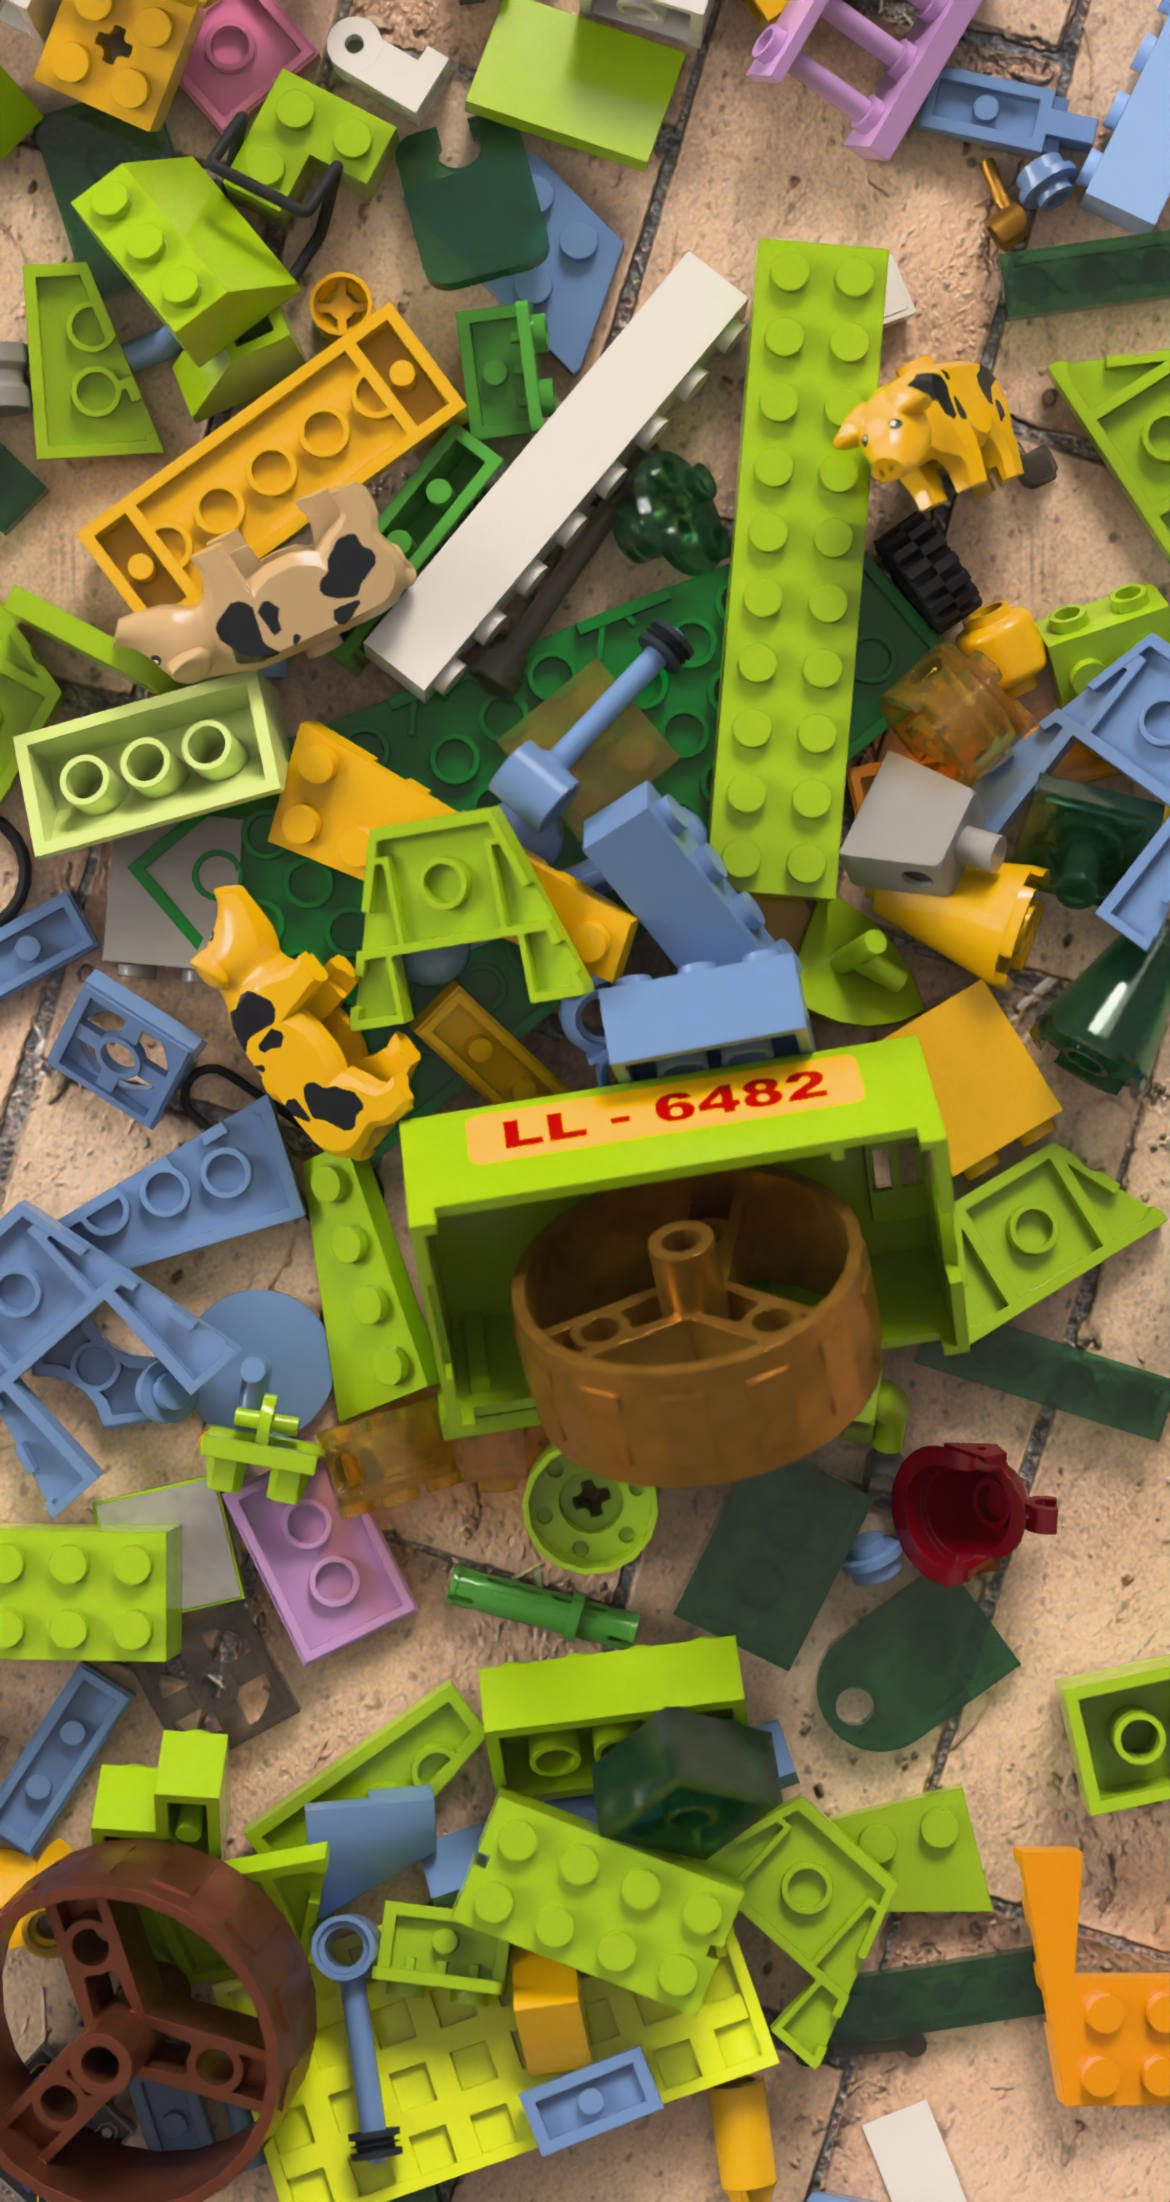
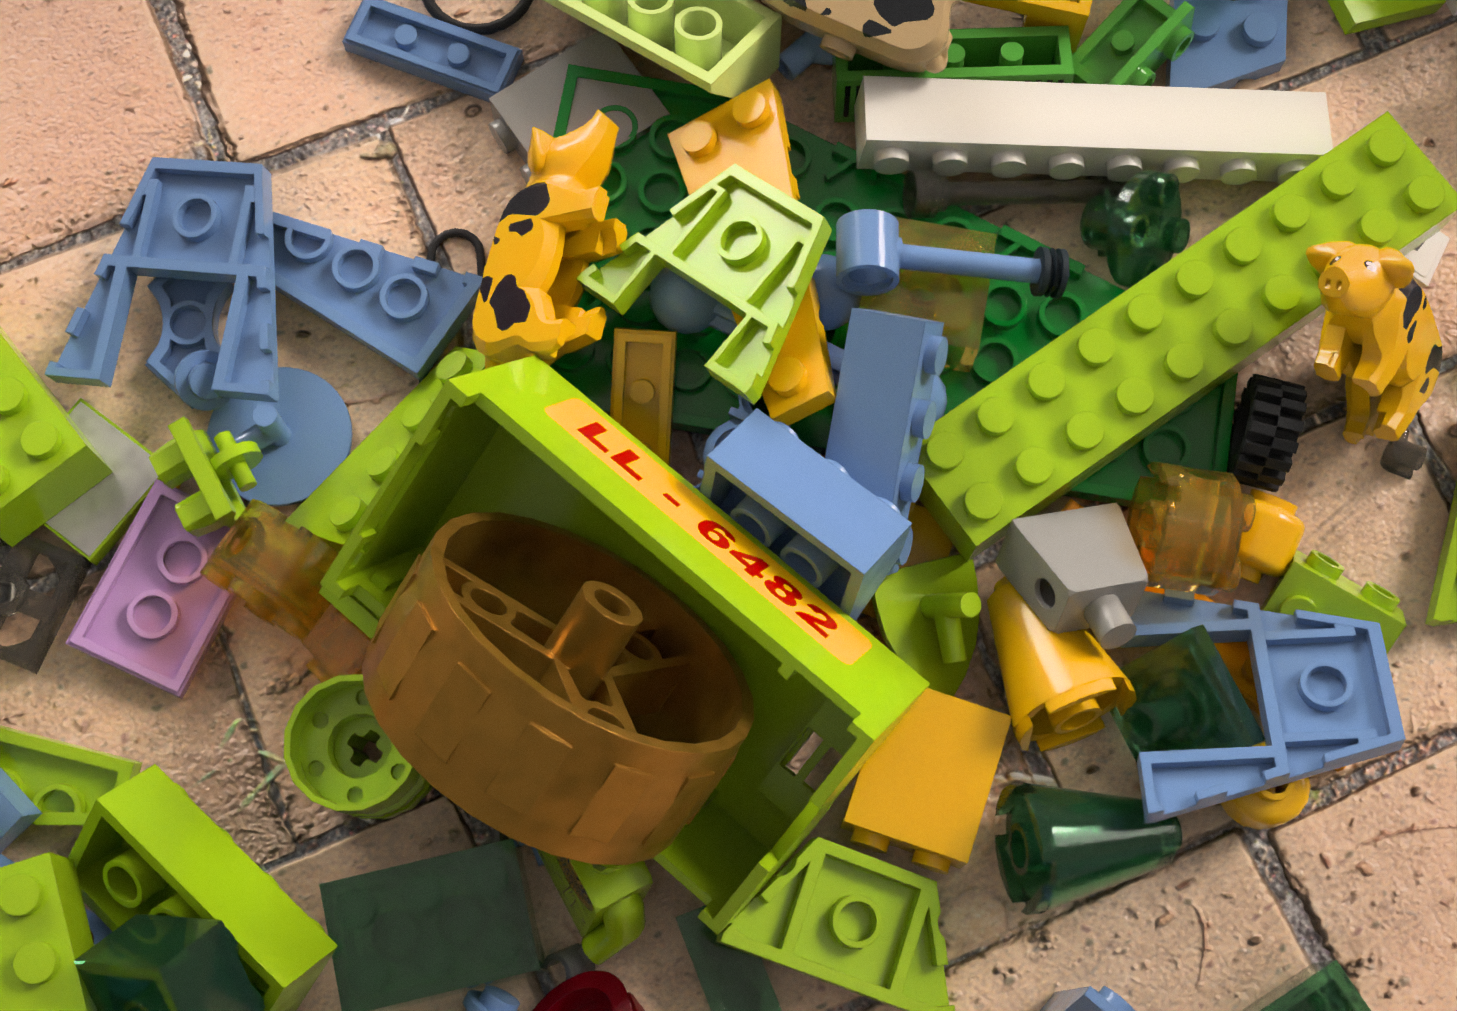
camera: 45 degrees right, 15 degrees down
medium blue piece [46,968,208,1131] -> none
bright green pin [446,1564,641,1650] -> none

